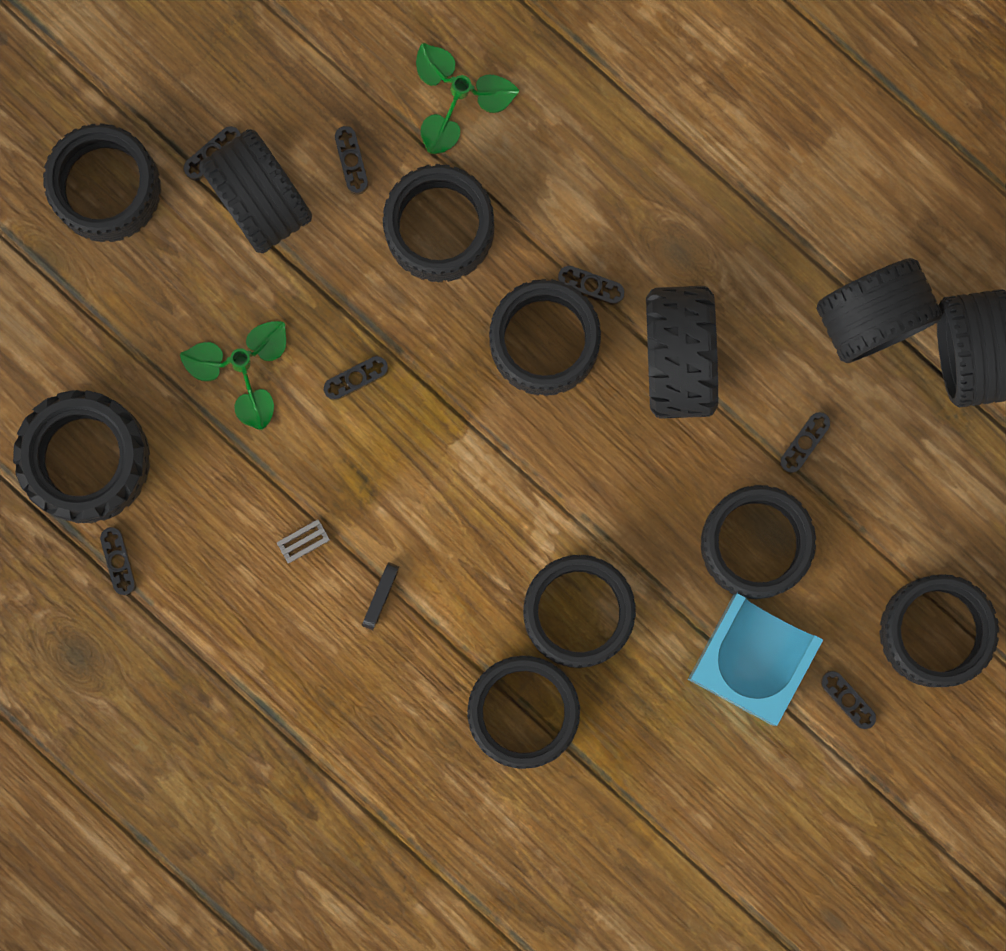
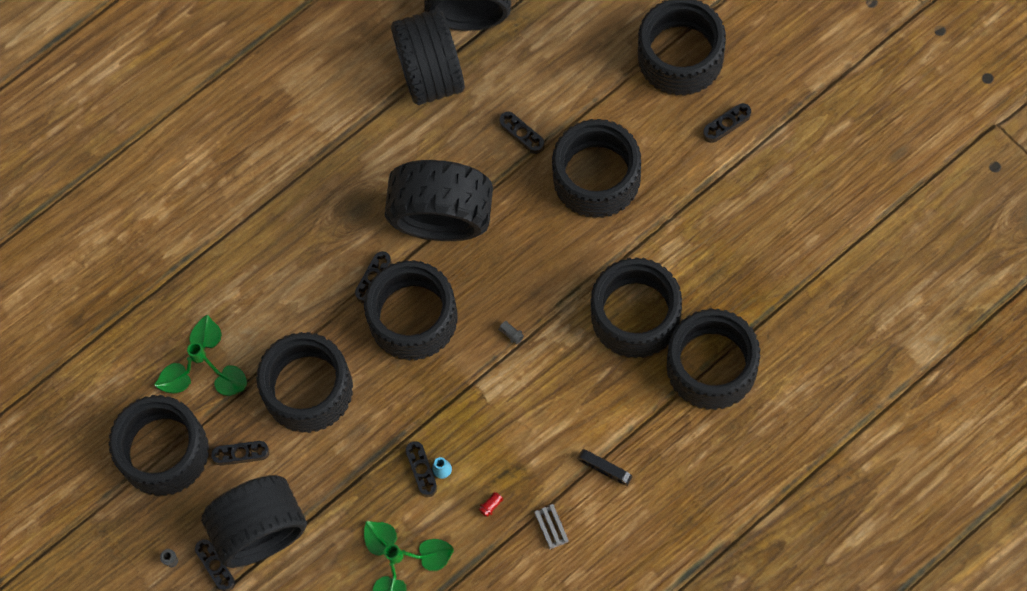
camera: 80 degrees left, 15 degrees down
medium azure piece [688,593,823,726] -> none
none -> black tyre [108,395,209,496]
none -> dark grey pin [160,549,178,568]
none -> medium azure cone [432,457,452,479]
none -> red pin [478,491,503,517]
none -> dark grey pin [498,321,524,344]

